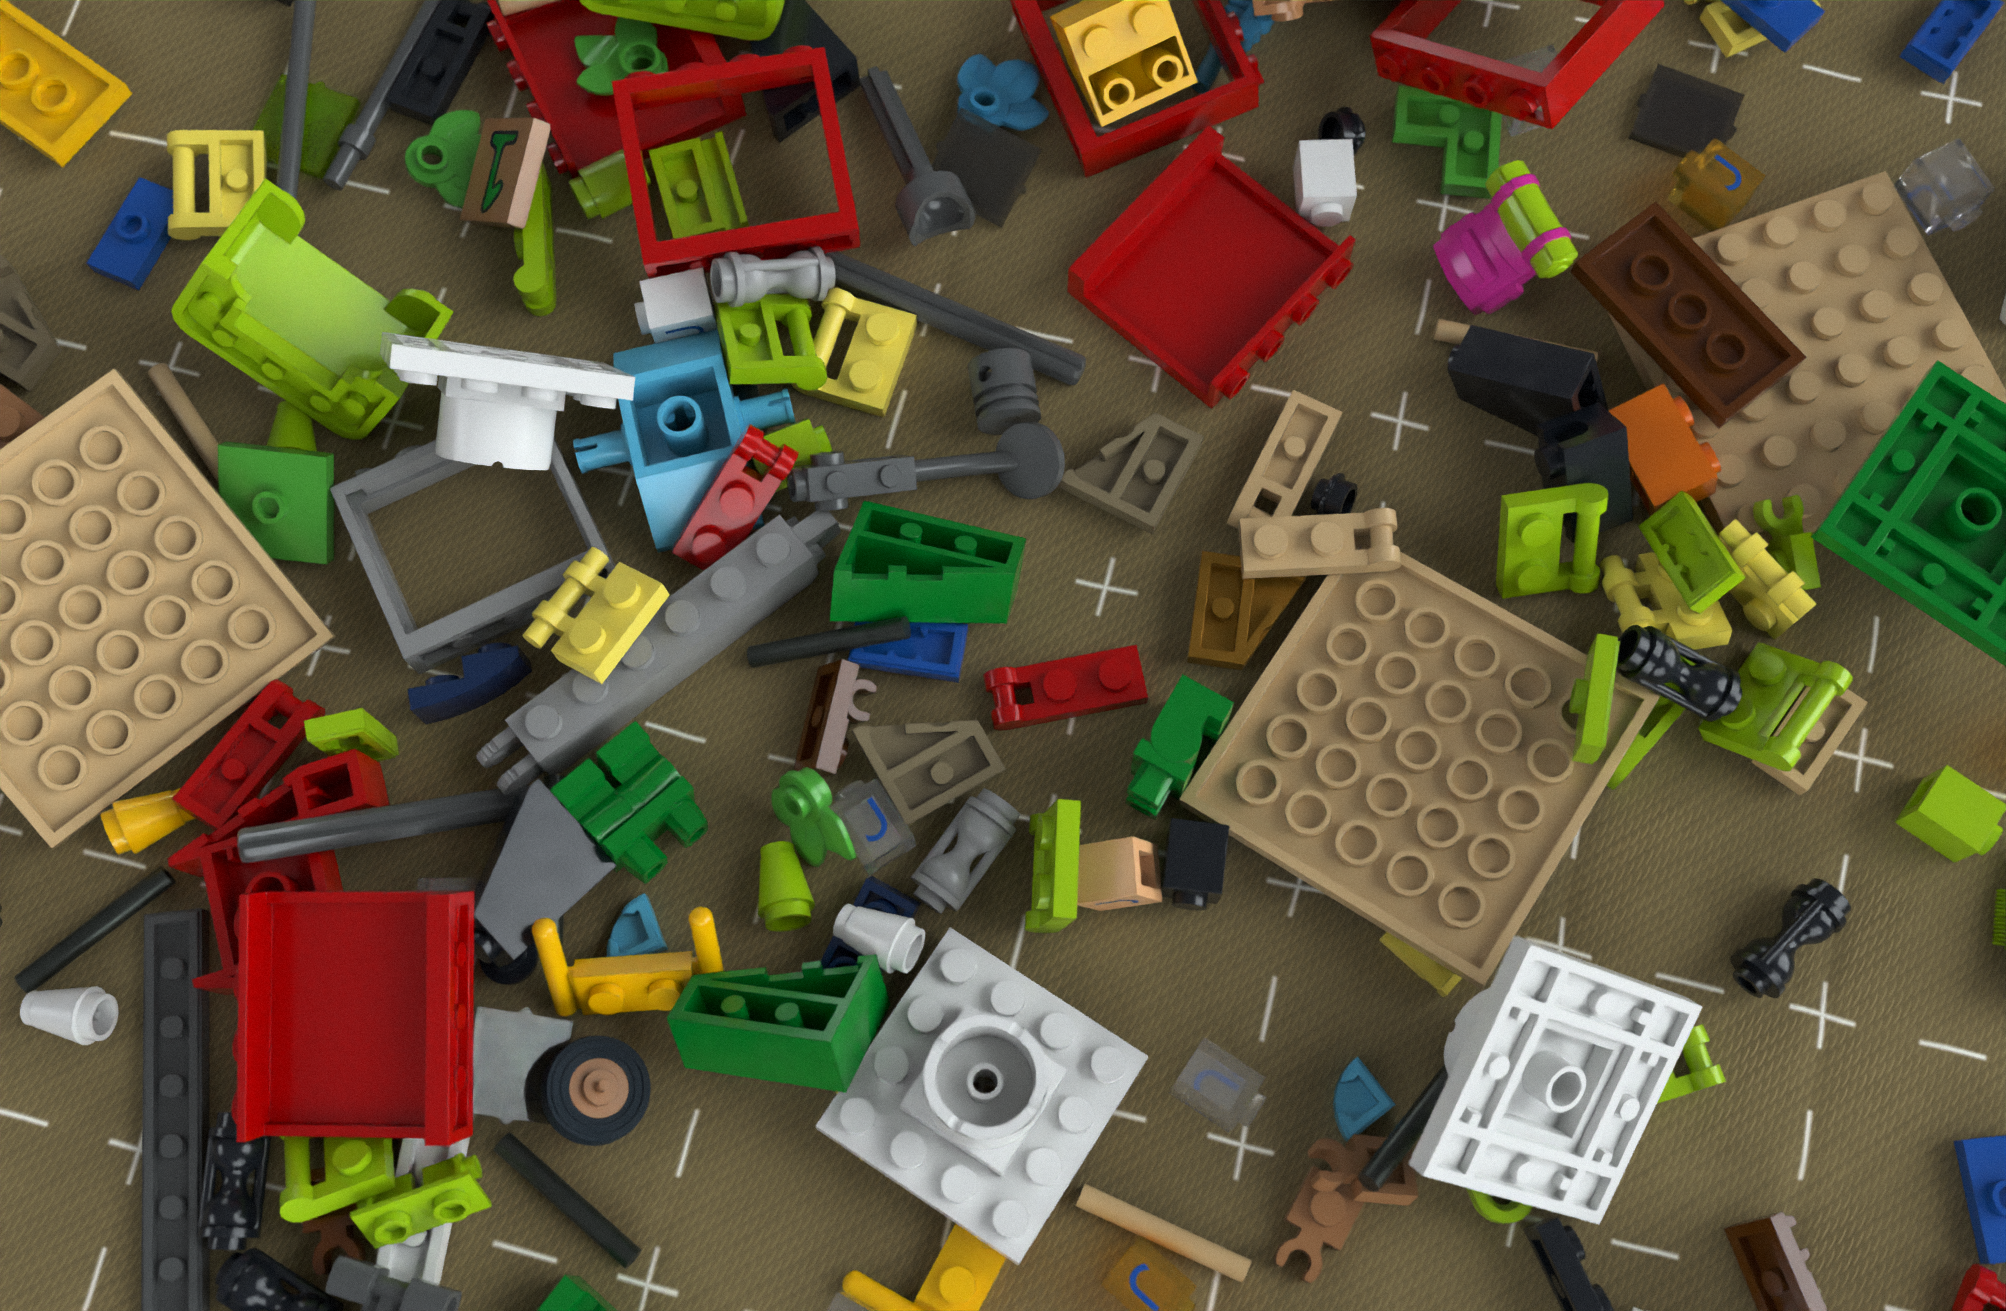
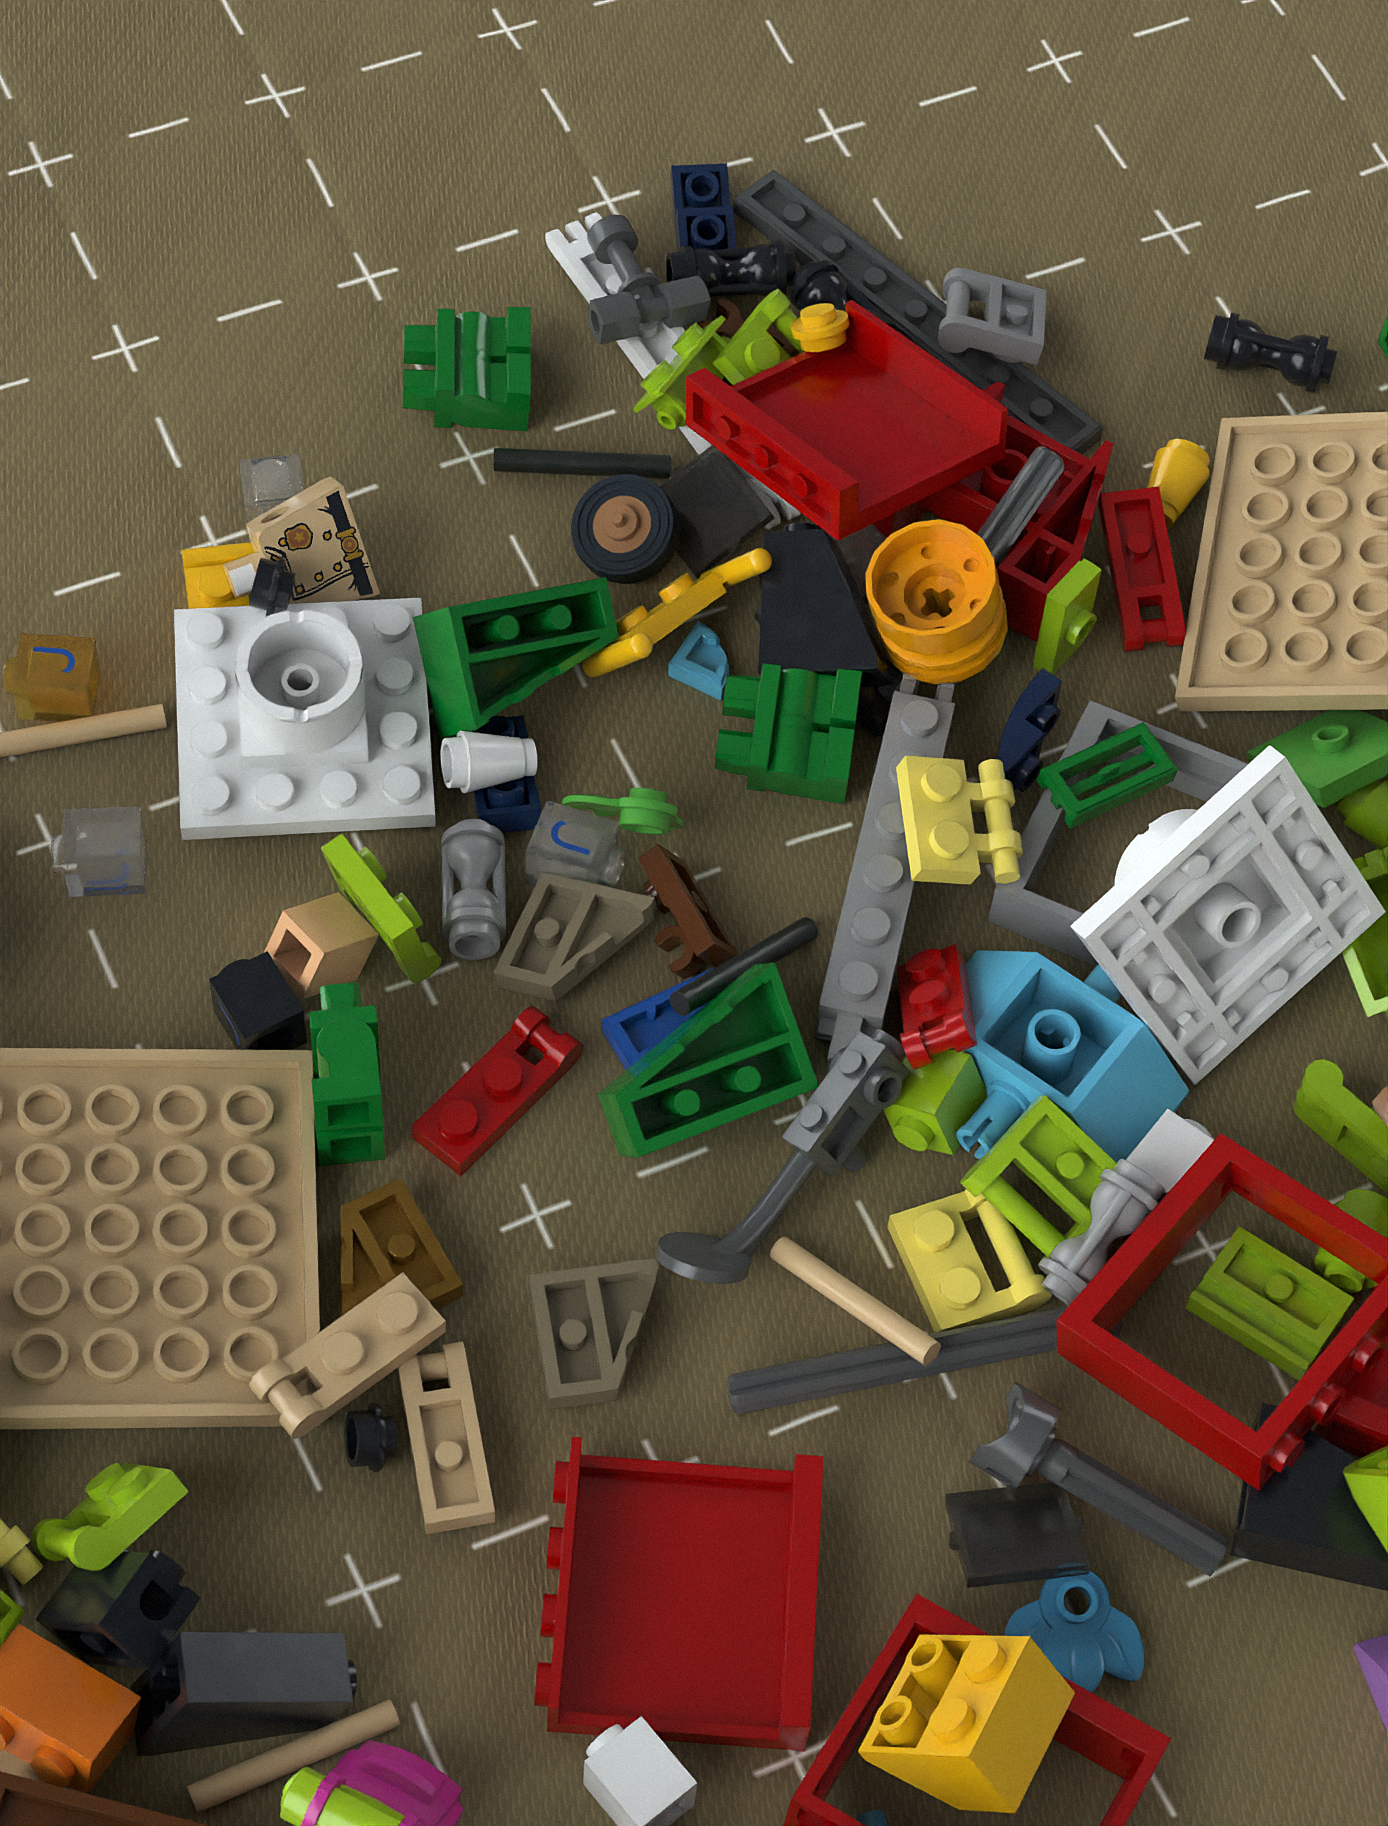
camera: 135 degrees right, 15 degrees down
pearl dark grey piece [15,866,176,993] -> none
white cone [20,986,118,1045] -> none
lime cone [758,841,815,932] -> none
dark grey piece [967,348,1041,435] -> none
none -> tan torso [223,477,380,604]
none -> black plate [249,557,296,617]
none -> tan bar [770,1236,941,1366]
none -> yellow plate [791,303,850,352]
none -> light orange wheel [865,519,1008,685]
none -> light grey plate [938,268,1047,365]
none -> green tile [1036,722,1178,829]

